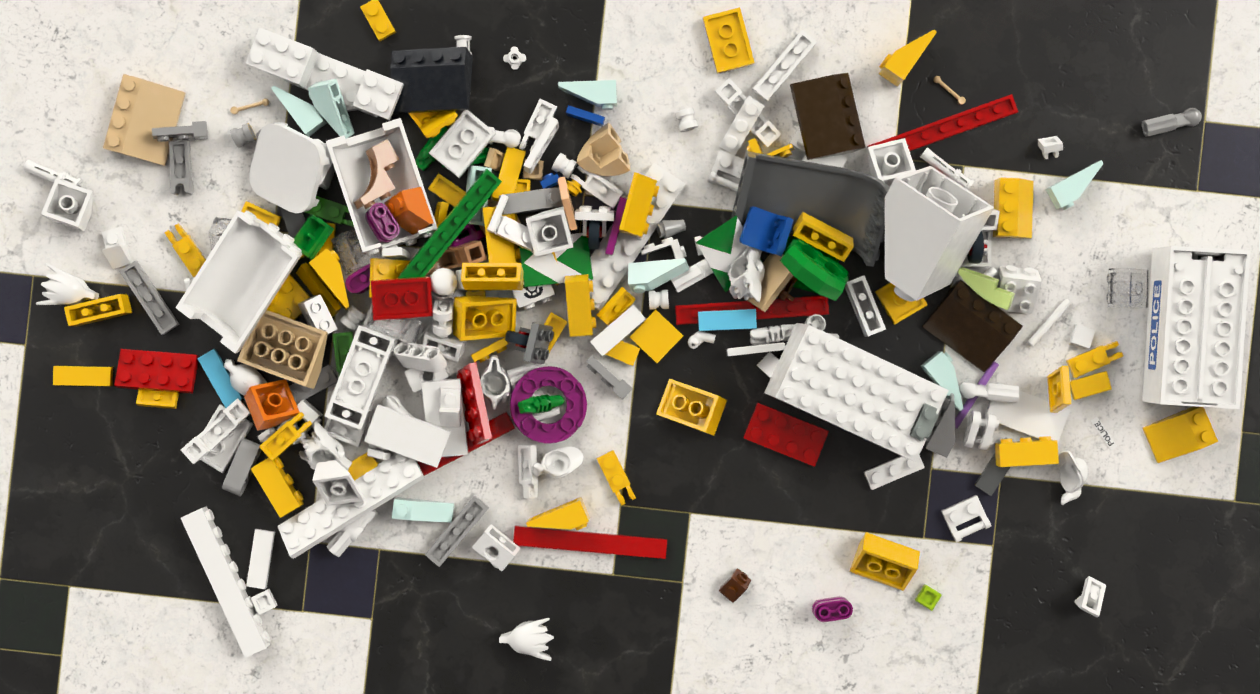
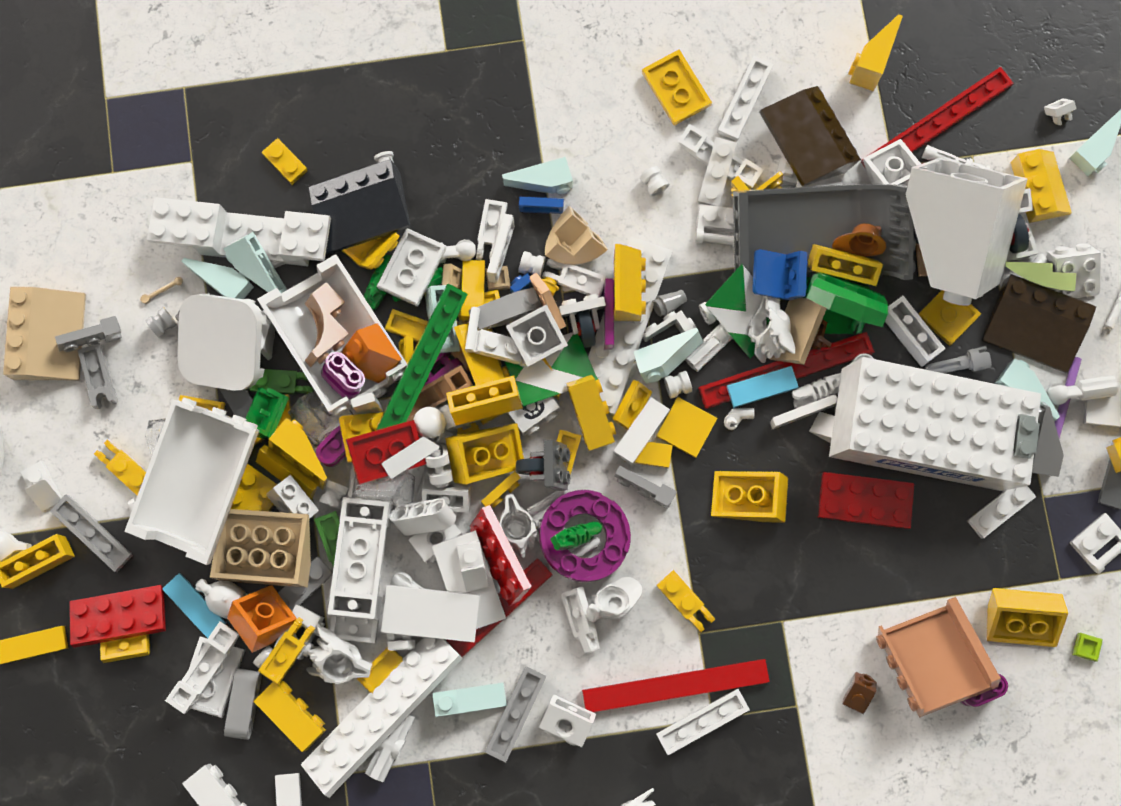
camera: 15 degrees left, 10 degrees down
white slope [312,460,364,505] -> none
white plate [503,47,526,70] -> none
yellow slope [526,497,590,531] -> none
tan hinge [933,76,966,105] -> none
white brick [963,410,999,451] -> none
none -> white sticker [382,437,439,479]
none -> white plate [656,689,750,755]
none -> dark orange piece [832,223,886,257]
none -> nougat panel [876,597,1001,718]
none -> light grey piece [925,346,991,373]

